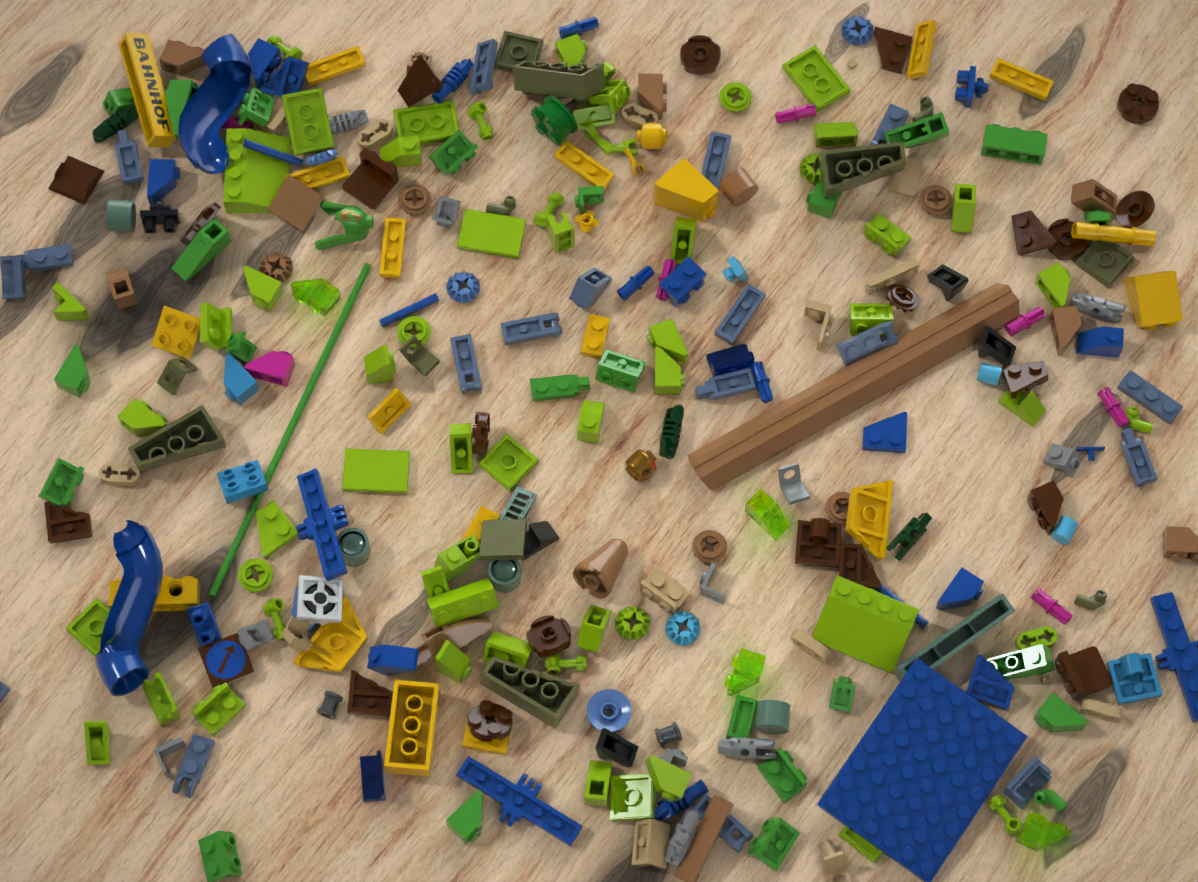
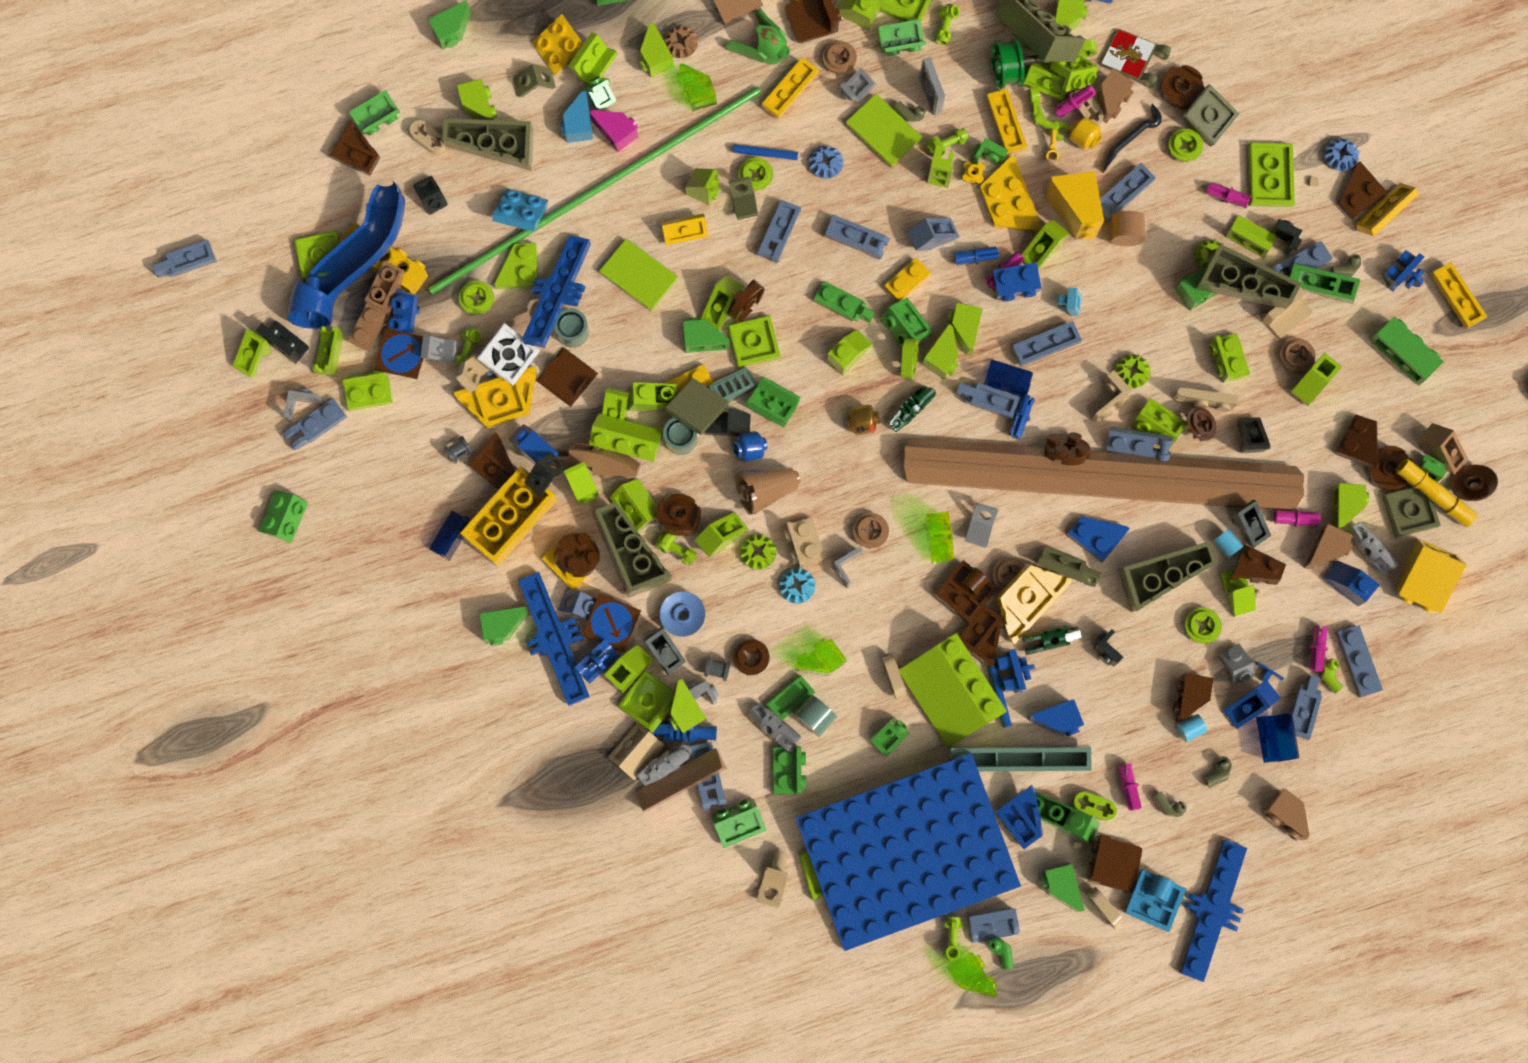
camera: 35 degrees right, 10 degrees up
none -> pearl dark grey bracket [256,321,309,364]
none -> medium nougat slope [347,261,404,352]
none -> pearl dark grey bracket [413,175,448,215]
none -> pearl dark grey bracket [524,453,568,497]
none -> reddish brown piece [536,348,598,407]
none -> sand blue bracket [558,590,597,620]
none -> blue hips [574,639,620,684]
none -> piece [582,593,641,652]
none -> bright green slope [683,317,730,353]
none -> blue head [733,431,767,462]
none -> reddish brown gear [733,639,770,676]
none -> bright green bracket [746,376,801,427]
none -> lime beam [901,338,918,380]
none -> light grey tile [919,57,945,116]
none -> yellow wing [980,155,1042,234]
none -> blue hips [995,649,1035,694]
none -> olive hinge [1037,545,1101,587]
none -> reddish brown plate [1044,432,1090,466]
none -> dark pink axle [1054,85,1096,118]
none -> pearl dark grey bracket [1093,629,1124,667]
none -> flag [1100,28,1171,89]
none -> black piece [1103,103,1162,173]
none -> lime gear [1115,353,1151,389]
none -> olive wedge [1118,541,1217,612]
none -> olive tile [1181,84,1239,147]
none -> lime gear [1184,608,1222,644]
none -> olive arm [1204,756,1232,788]
none -> blue slope [1223,679,1281,729]
none -> clear blue panel [1256,713,1300,763]
none -> pearl dark grey bracket [1270,219,1302,255]

